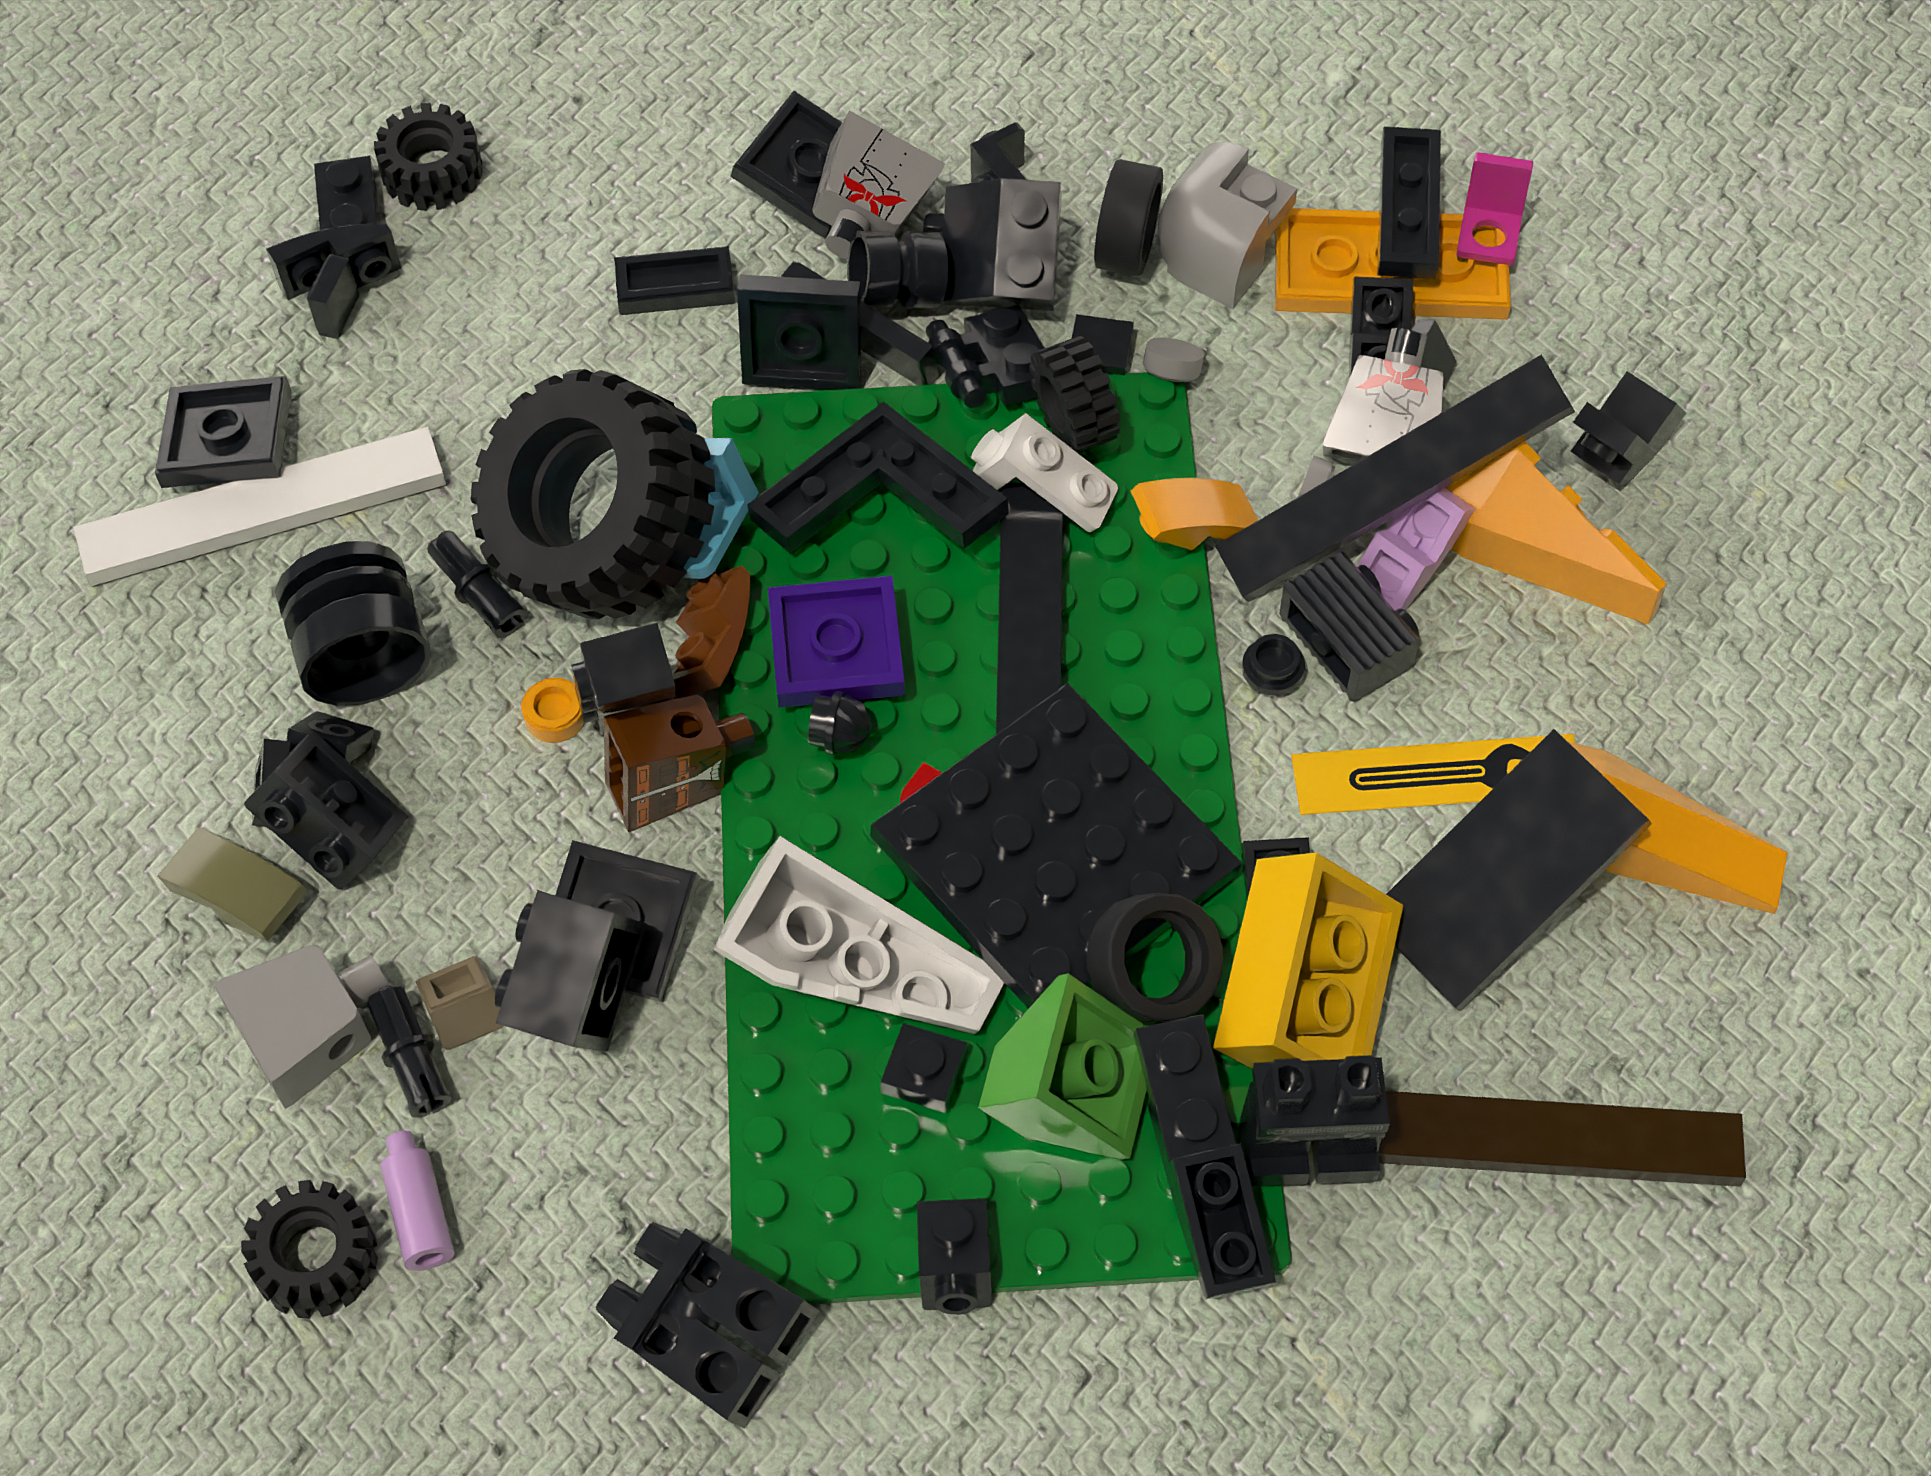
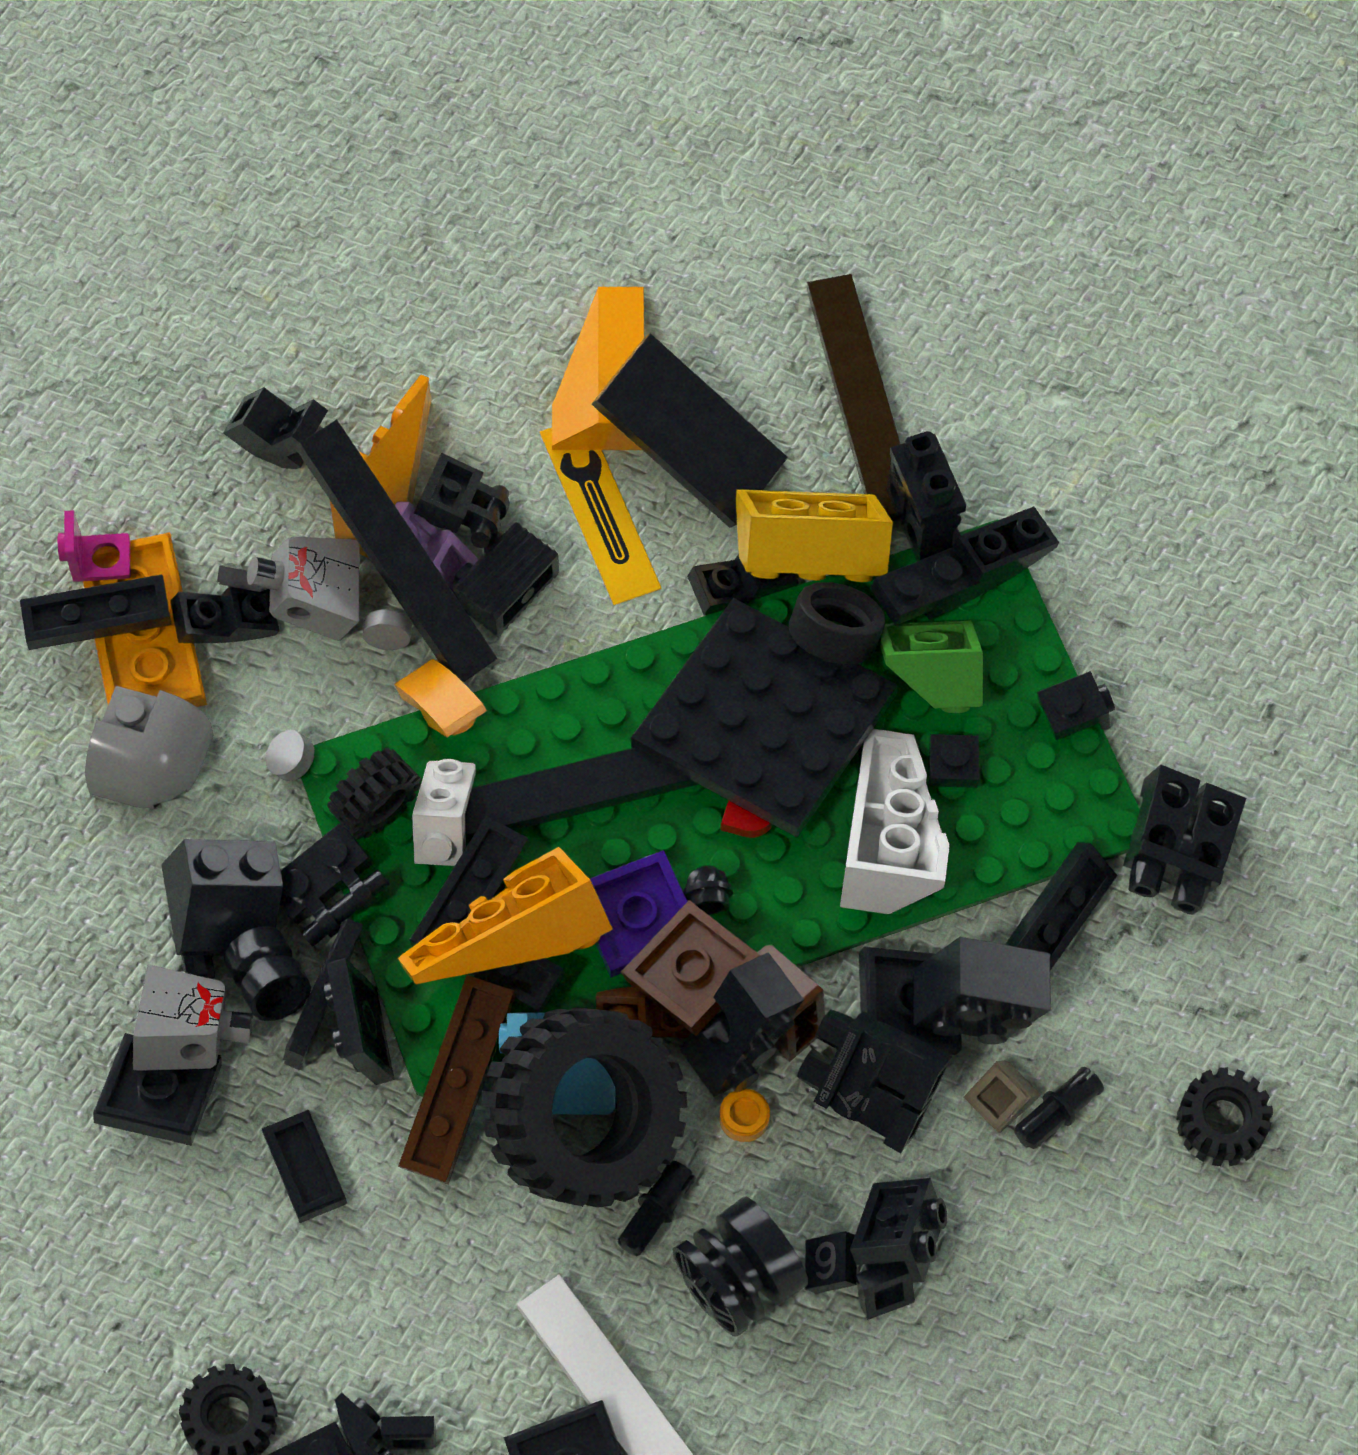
camera: 110 degrees left, 5 degrees up
olive slope [157,827,308,942] -> none
light grey torso [213,945,389,1109] -> none
lavender cylinder [380,1131,454,1271] -> none
black bracket [970,122,1027,183] -> none
black tile [1072,314,1134,376] -> none
black tyre [1094,159,1164,276] -> none
black plate [1242,634,1305,695] -> none
none -> light orange wedge [398,847,613,984]
none -> reddish brown plate [398,975,516,1185]
none -> black plate [414,453,510,548]
none -> reddish brown tile [621,900,760,1036]
none -> black hips [797,1009,952,1154]
none -> black plate [1005,842,1118,971]

